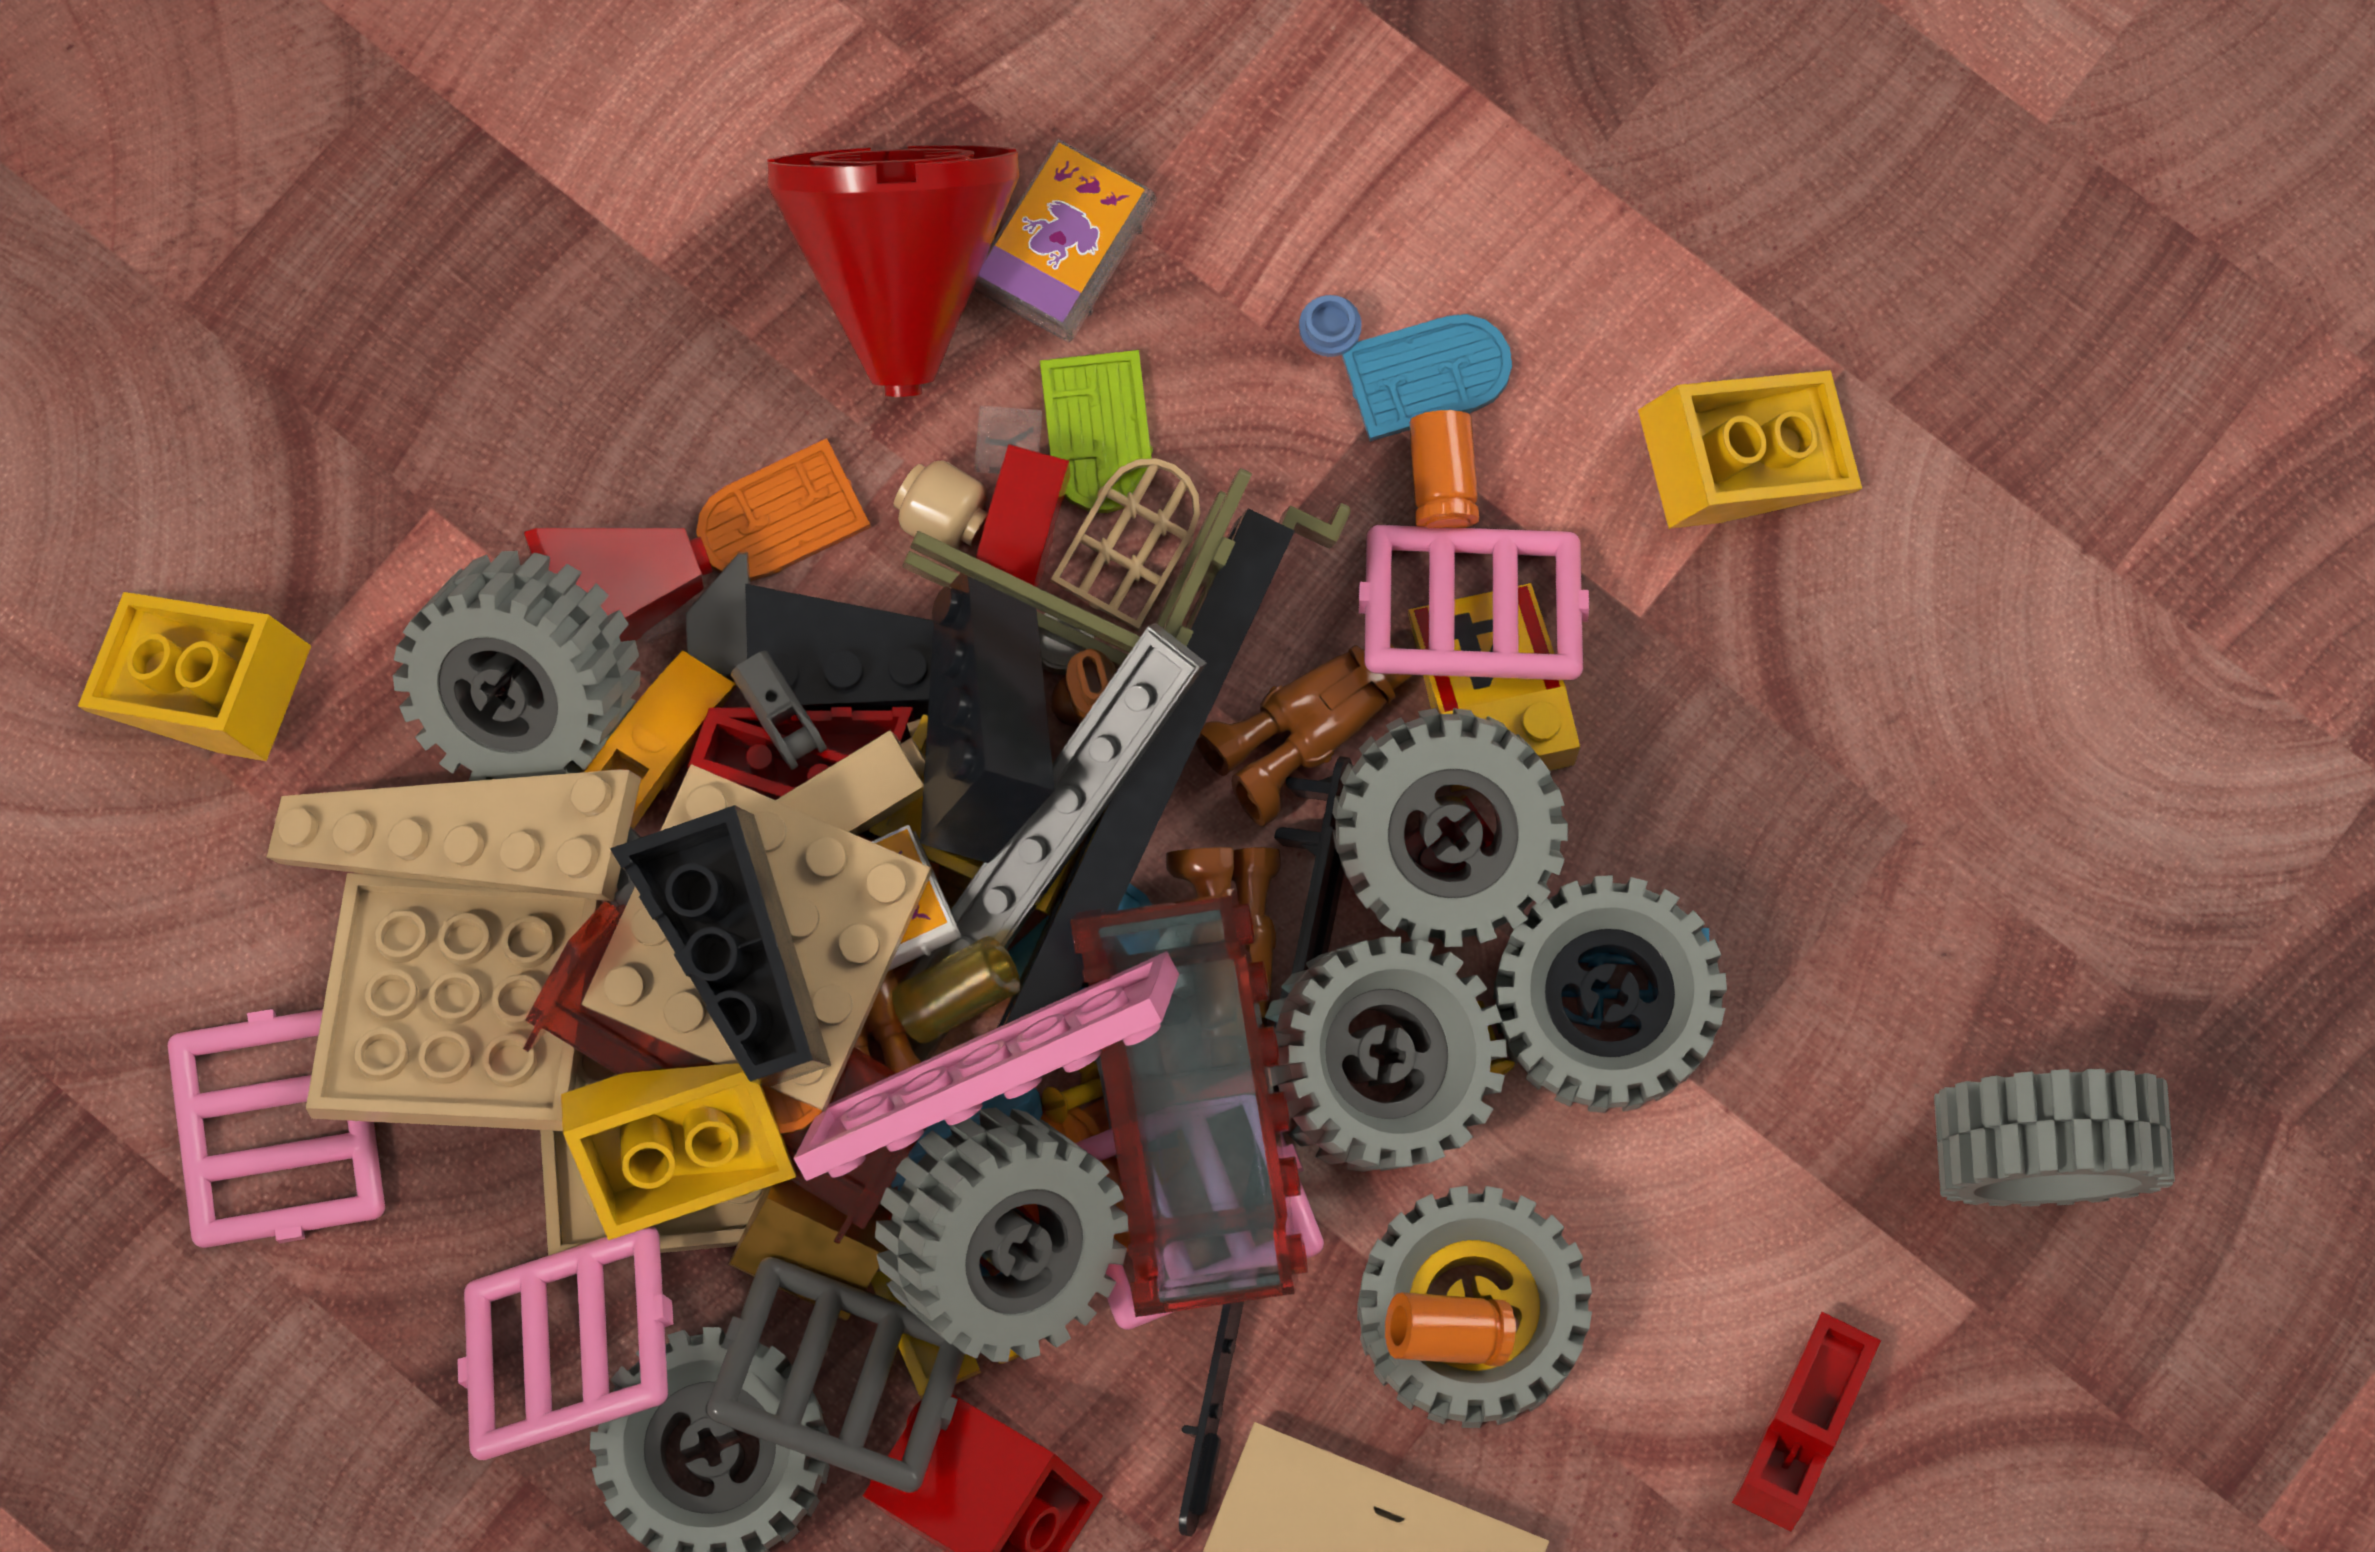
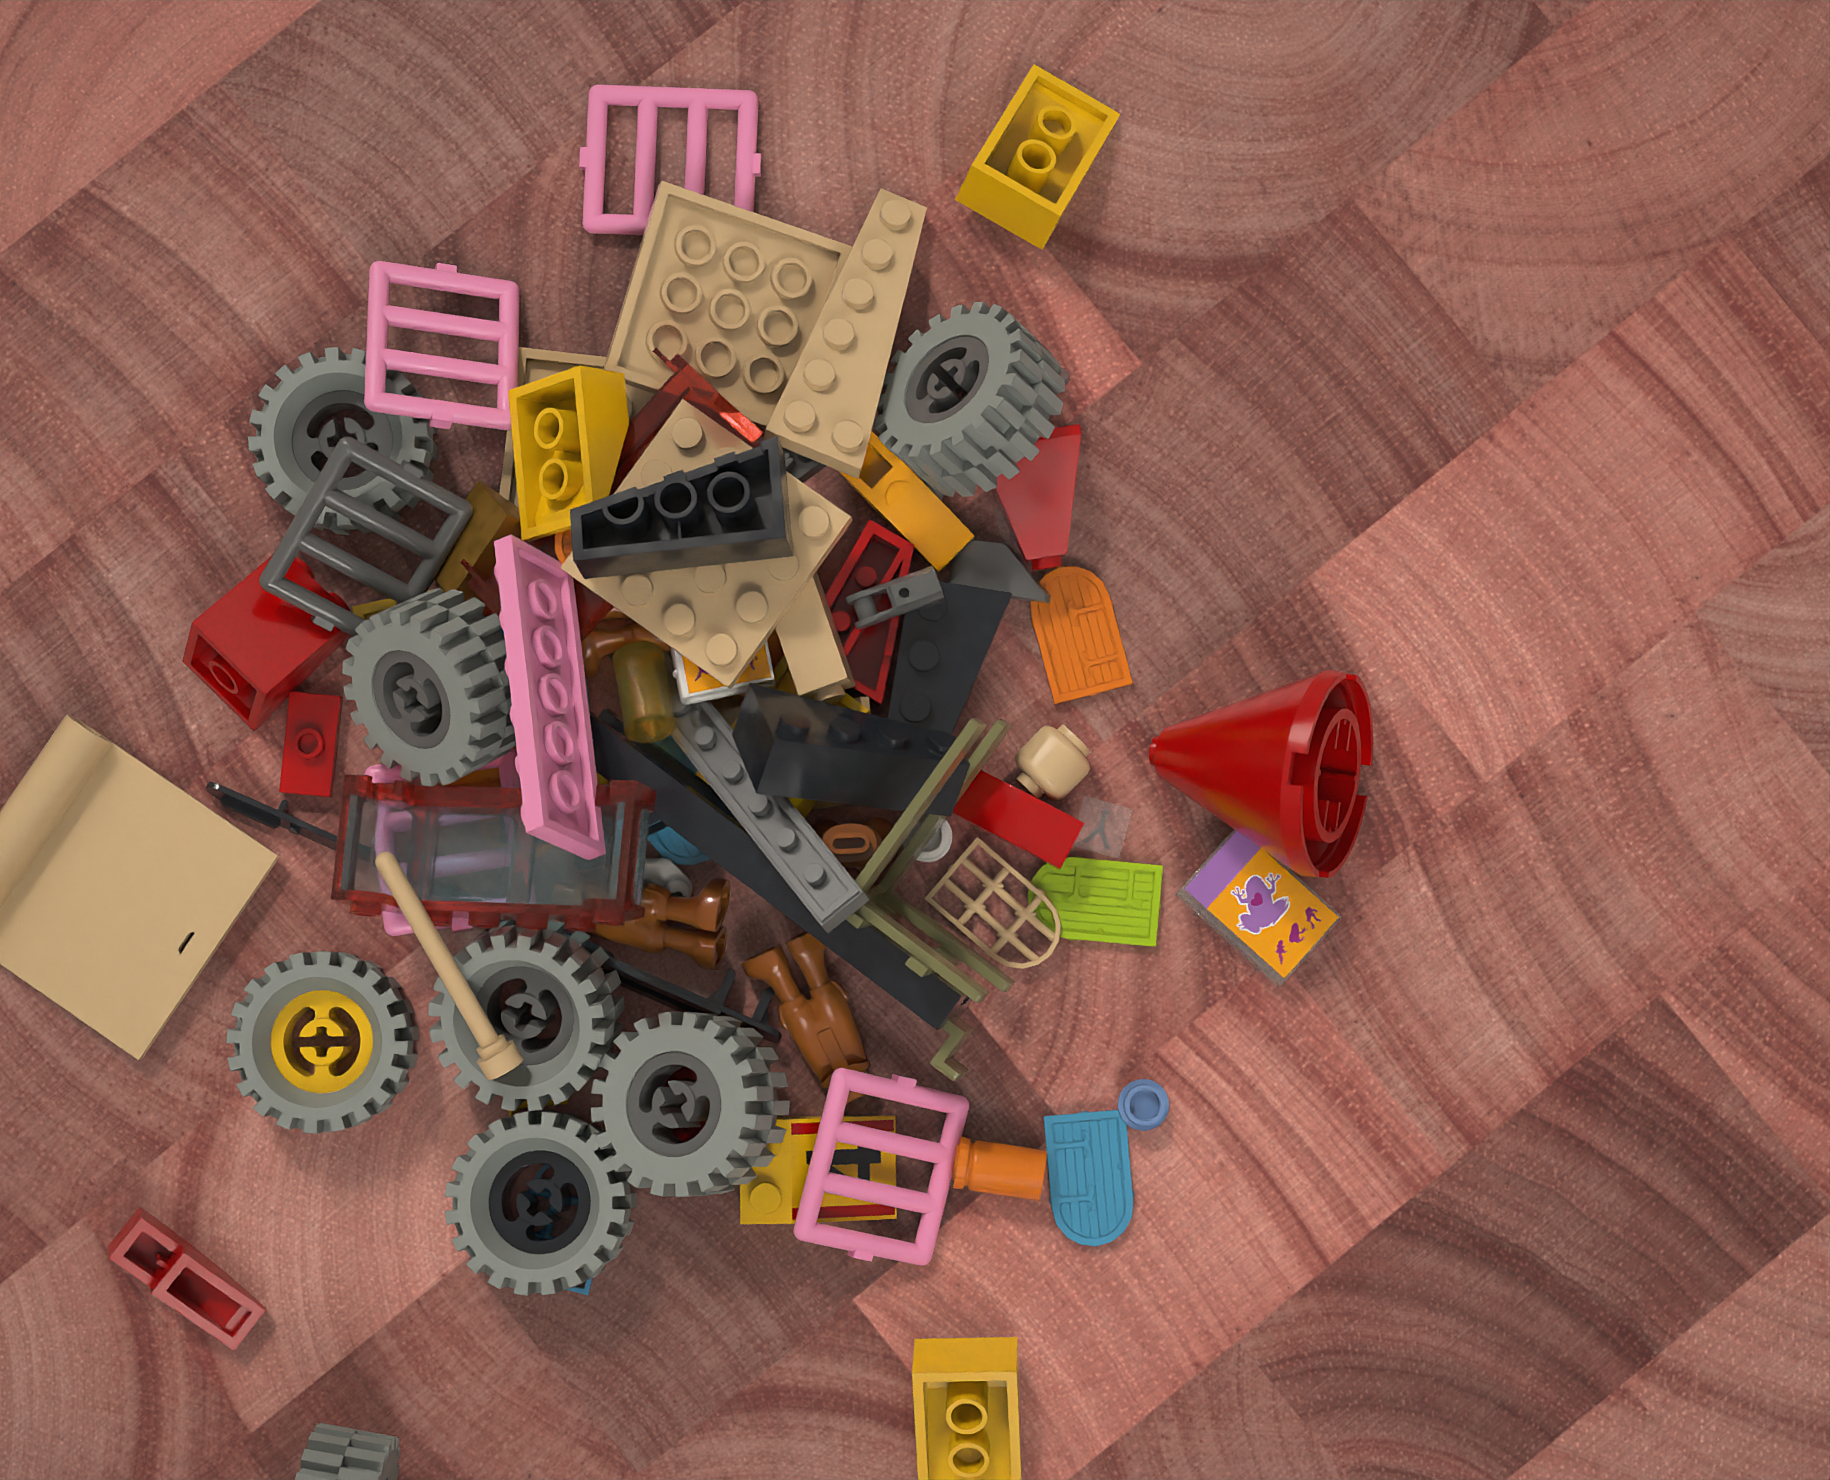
camera: 105 degrees right, 10 degrees up
orange piece [1385,1292,1516,1366] -> none
none -> red plate [279,691,343,798]
none -> tan piece [375,852,524,1080]

